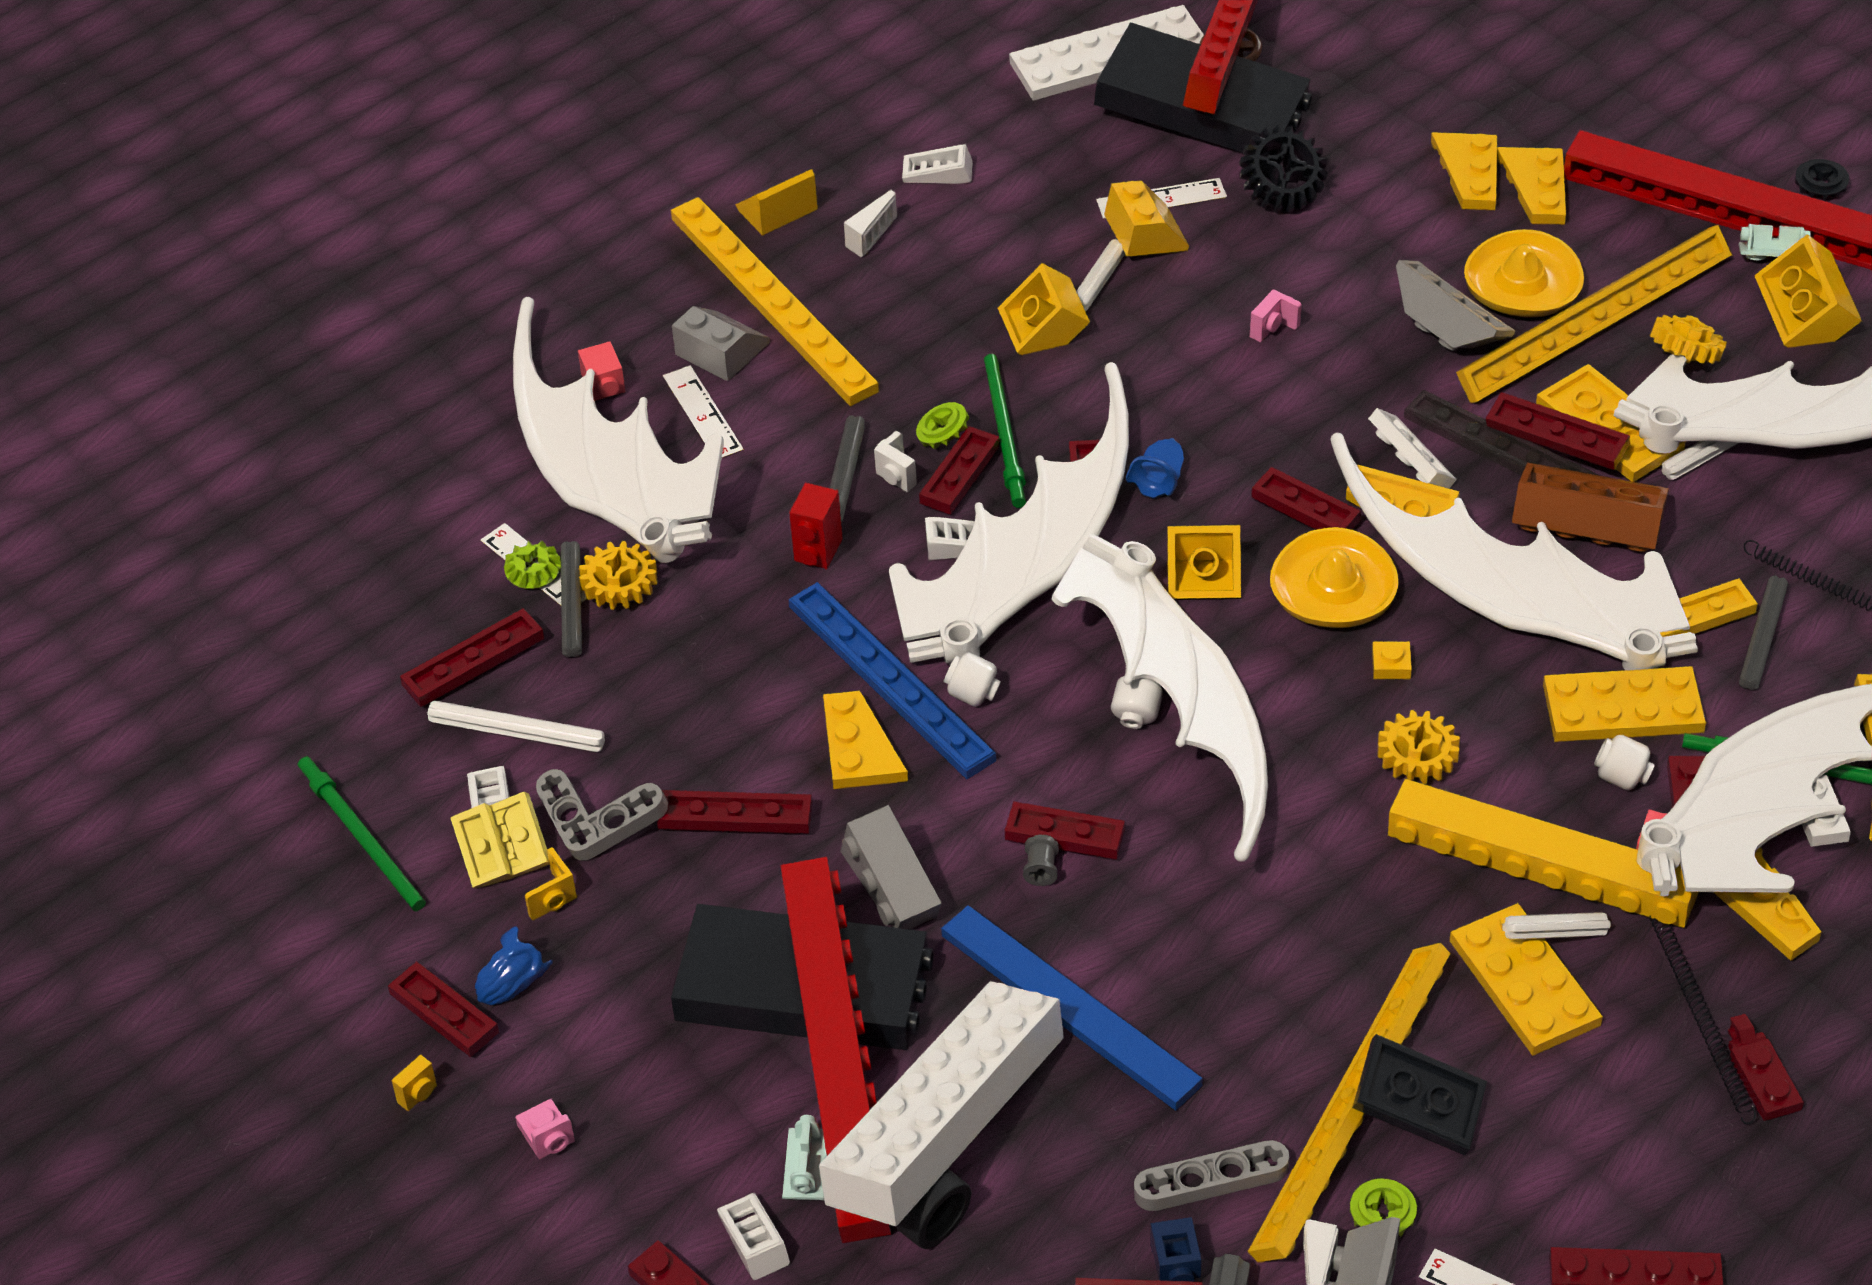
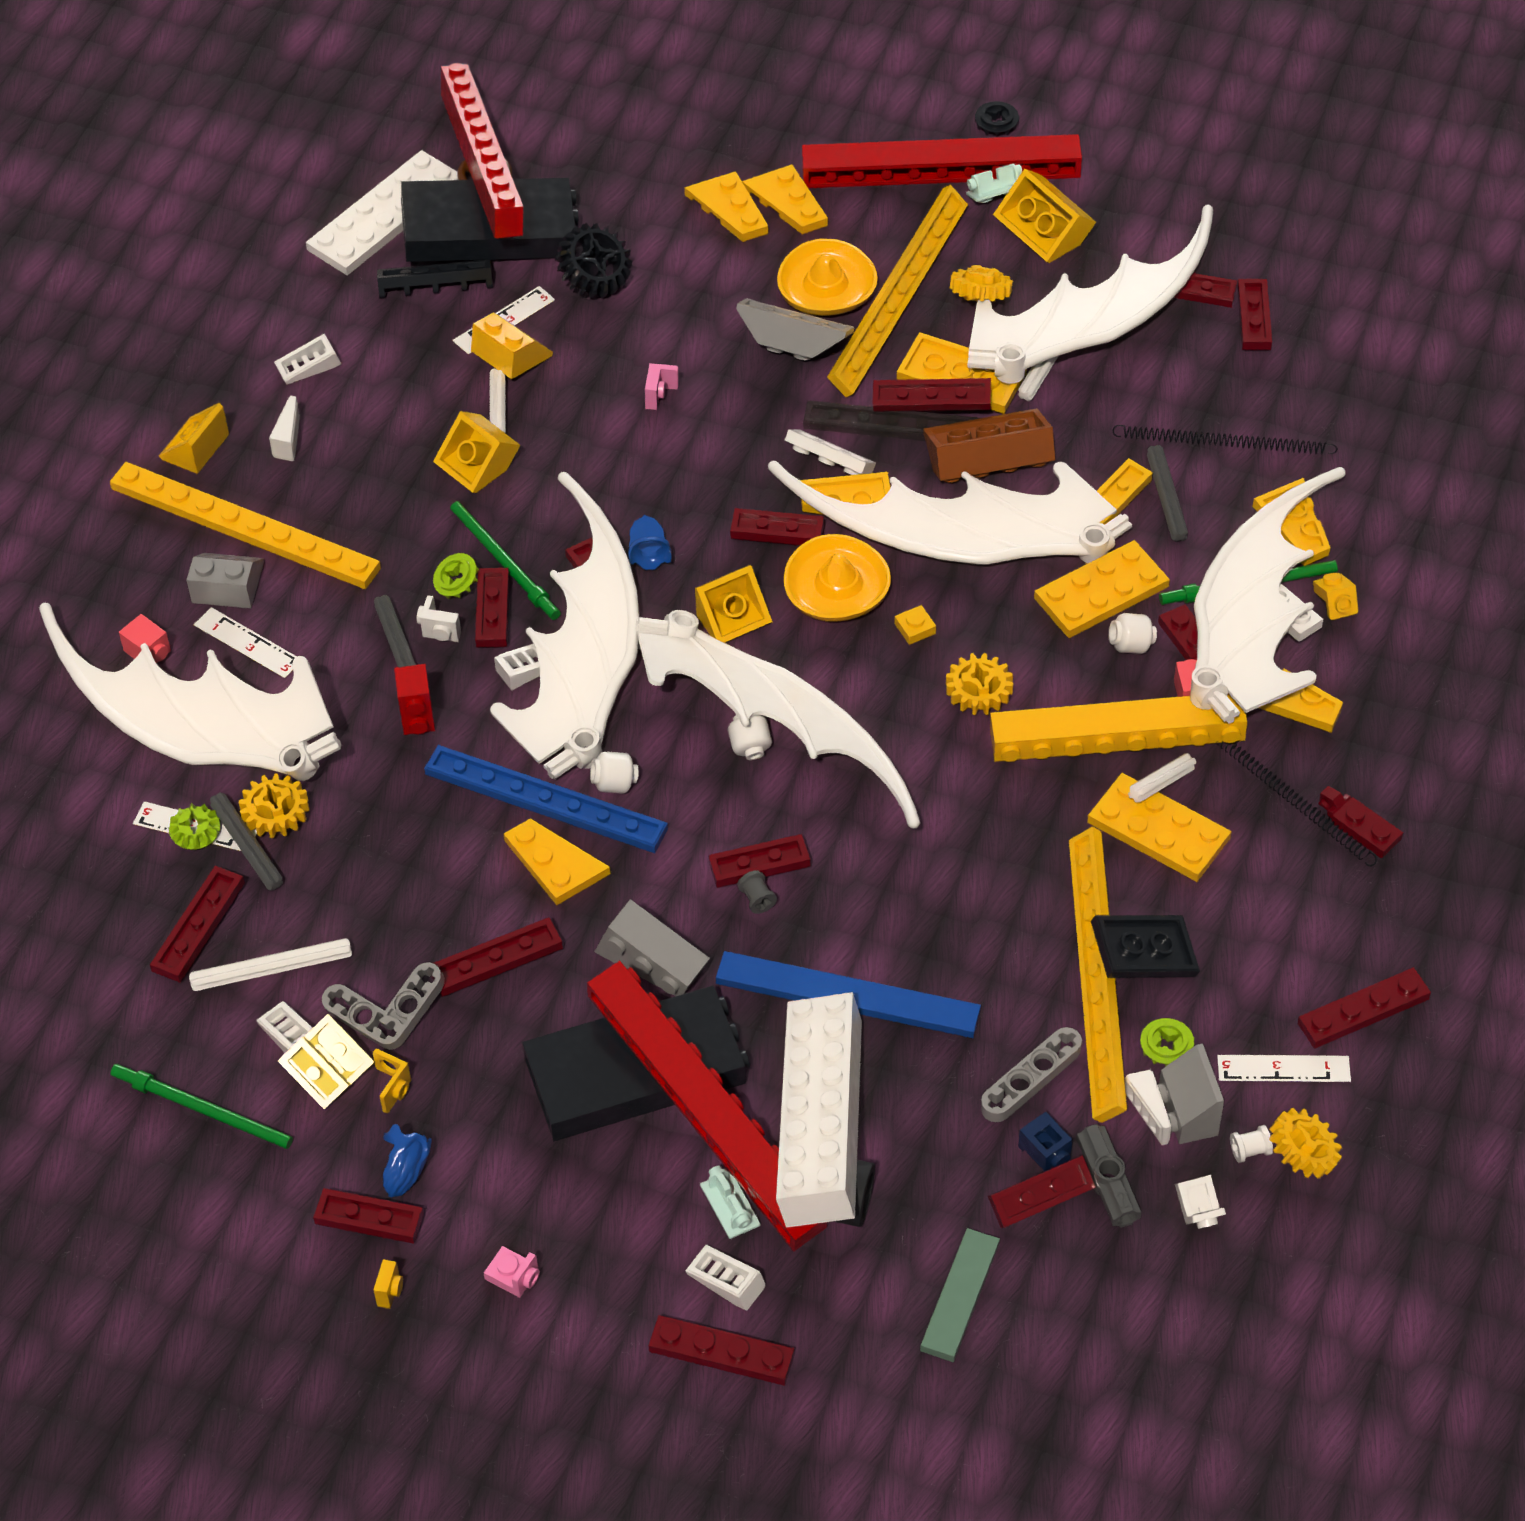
camera: 30 degrees left, 5 degrees up
none -> black hinge [377,259,493,298]

